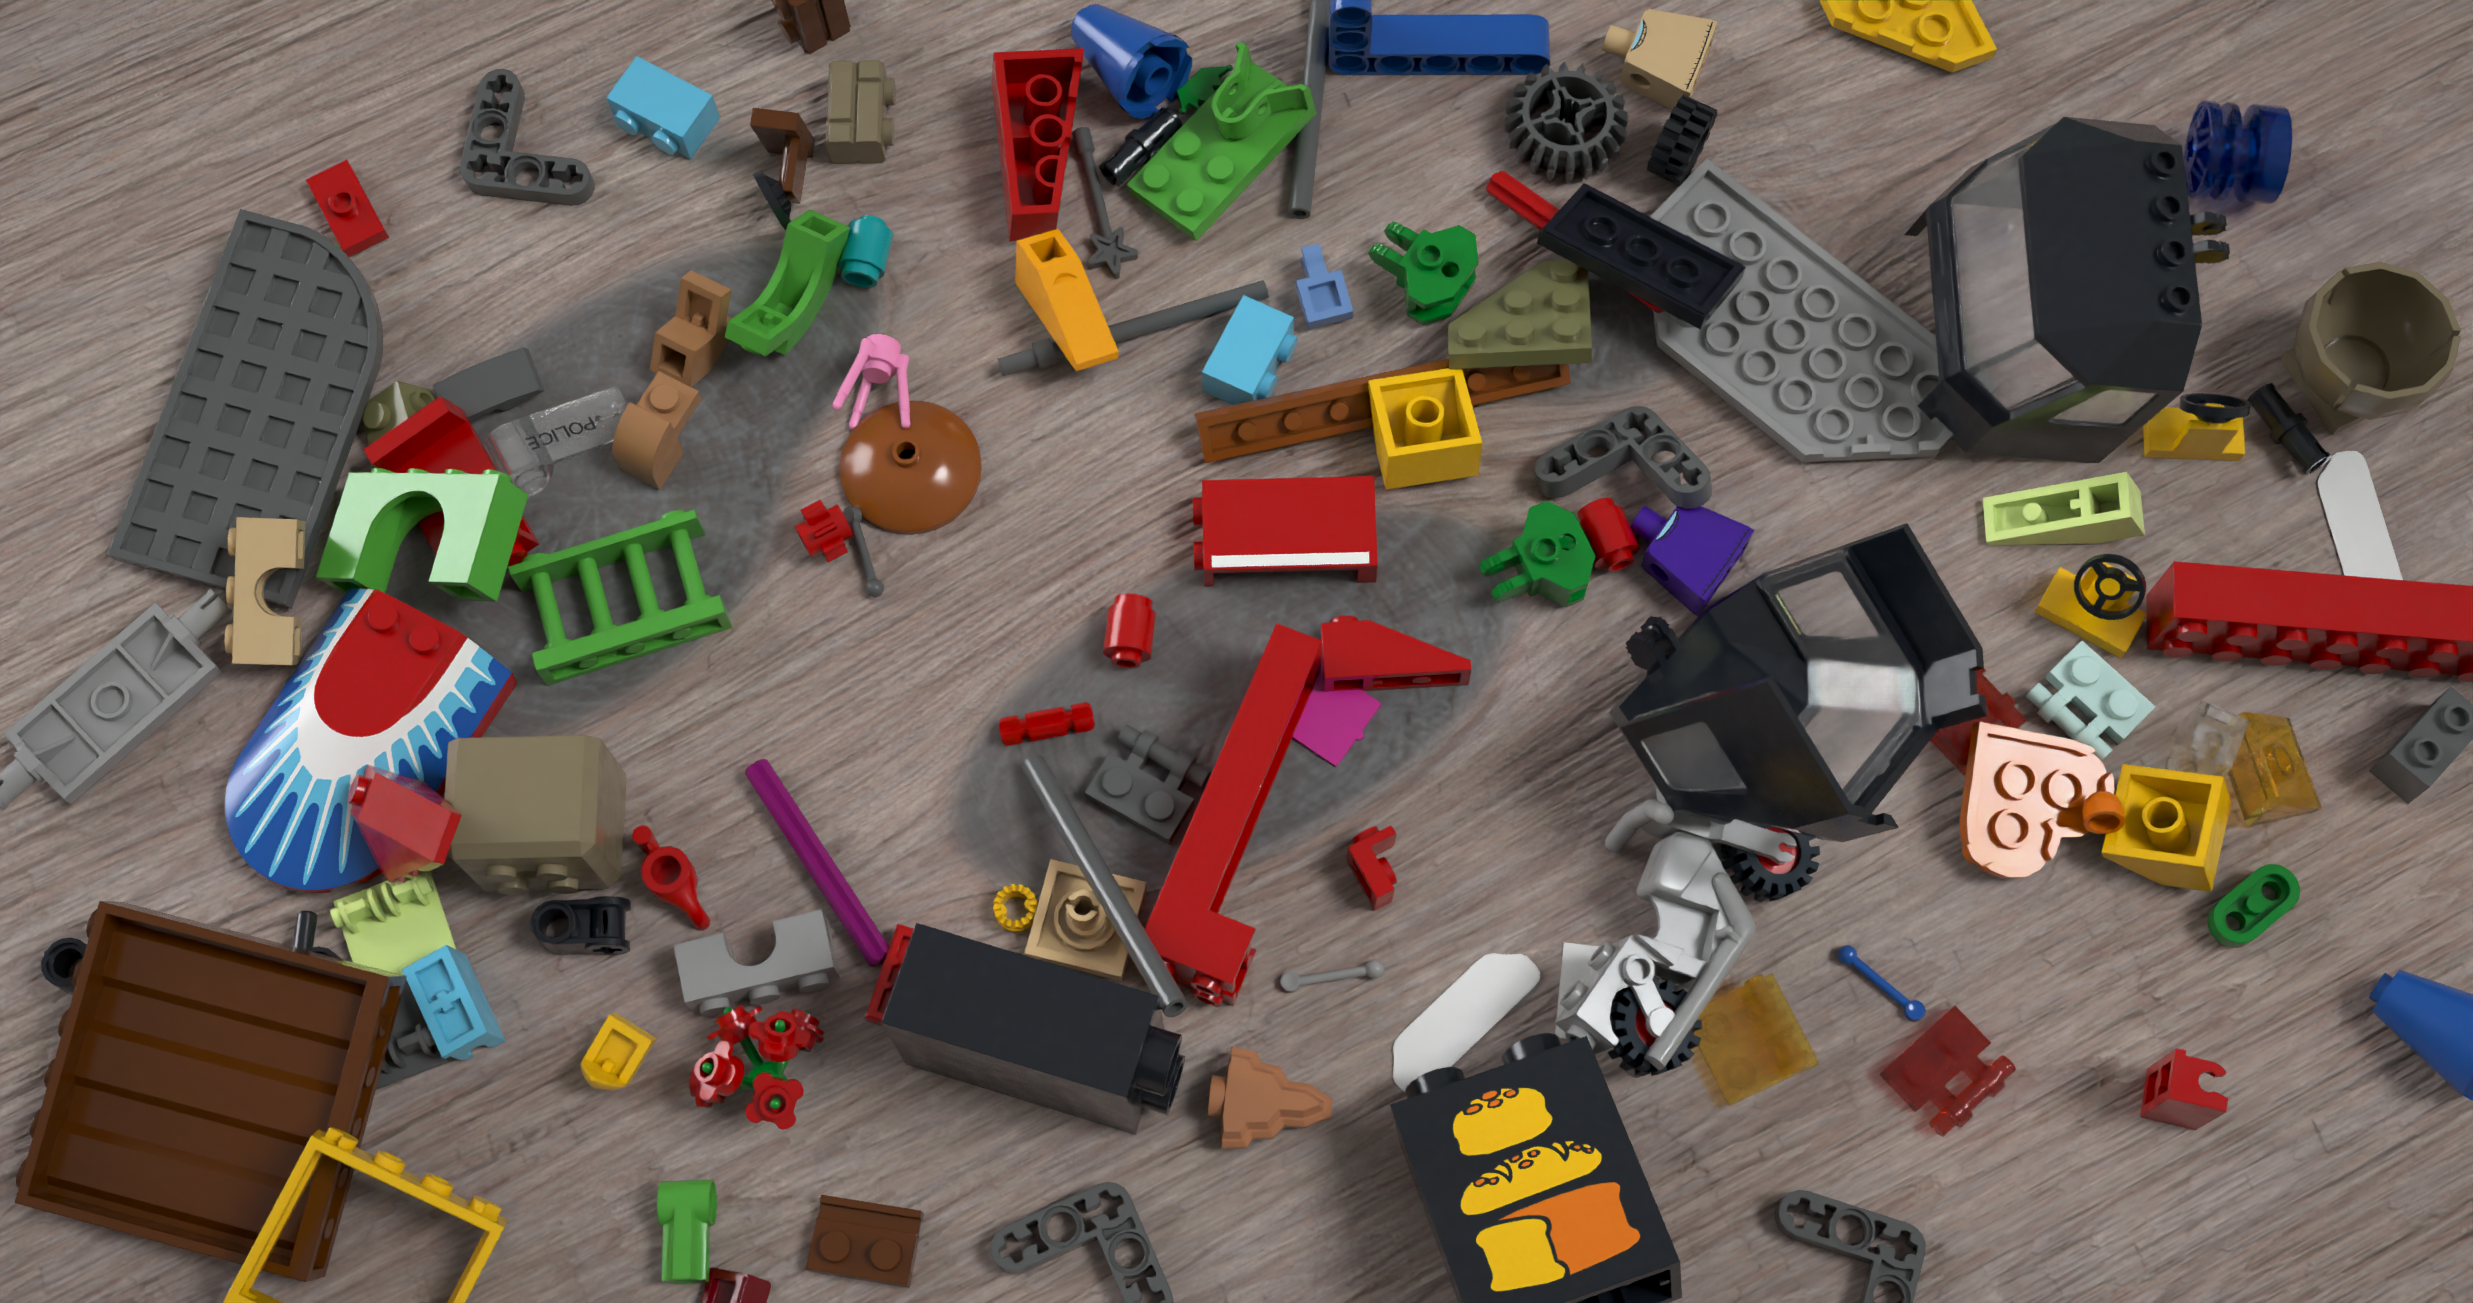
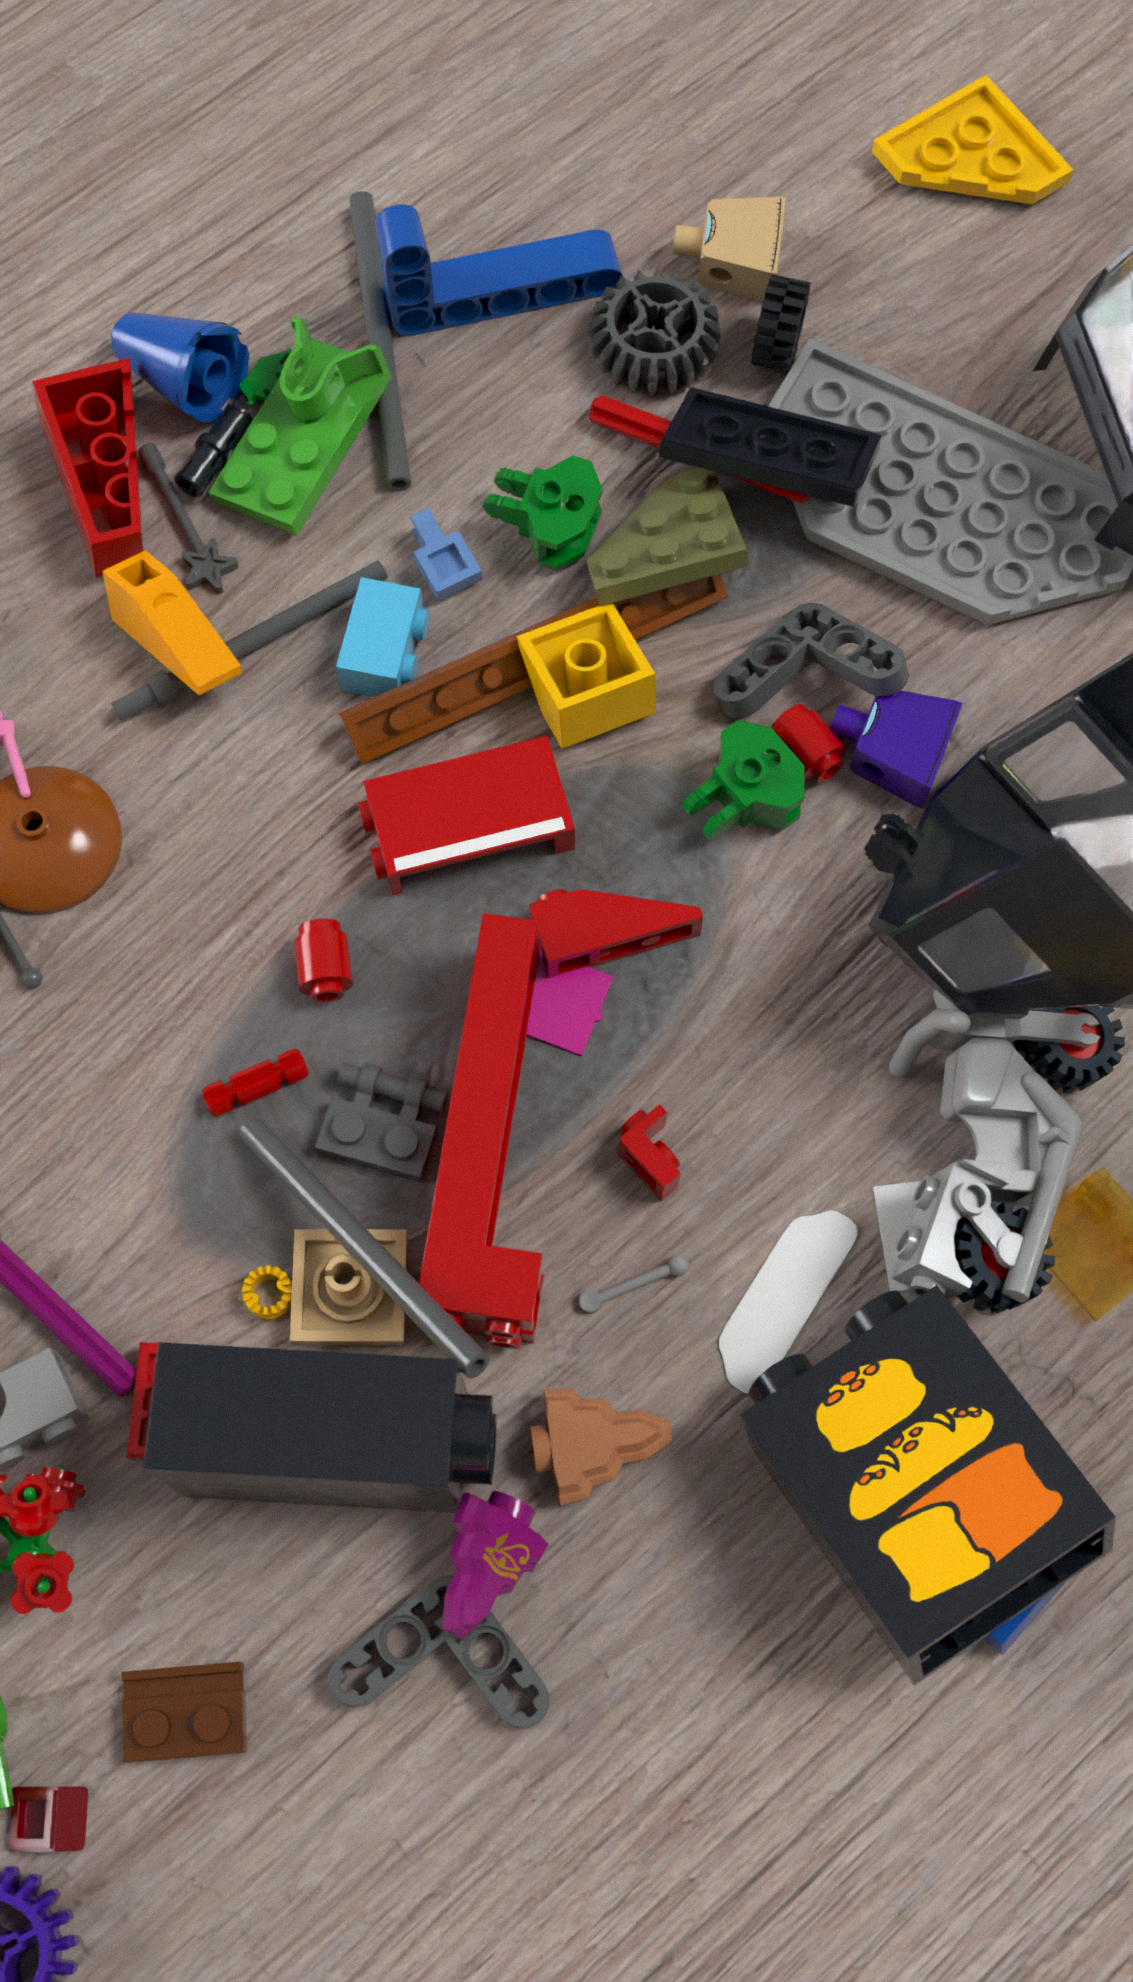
camera: 15 degrees left, 0 degrees up
none -> magenta rock [443,1491,549,1639]

